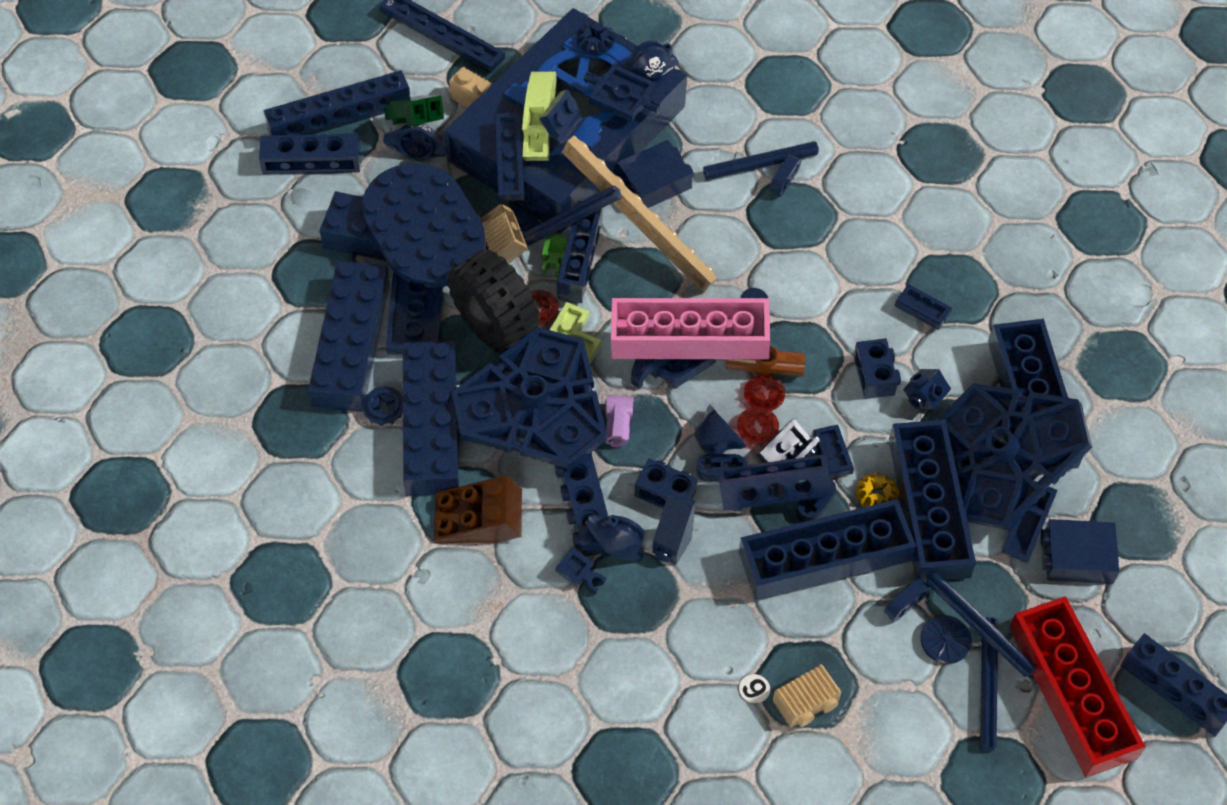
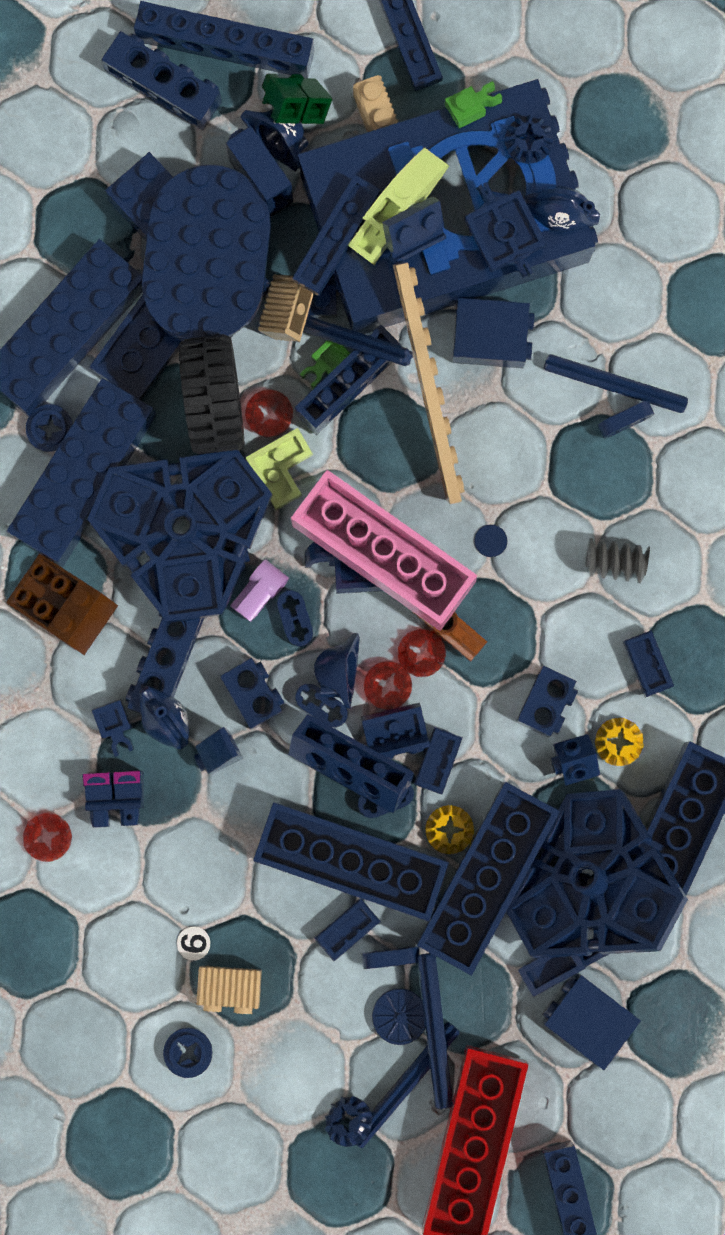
camera: 35 degrees right, 25 degrees up
none -> clear red gear [23,813,72,862]
none -> dark blue hips [82,771,144,828]
none -> dark blue gear [163,1028,213,1078]
none -> dark blue brick [226,126,294,217]
none -> dark blue beam [277,590,313,647]
none -> dark blue plate [314,898,381,961]
none -> dark blue gear [324,1096,372,1147]
none -> bright green plate [445,81,502,128]
none -> dark grey piece [585,538,650,583]
none -> yellow gear [595,718,644,766]

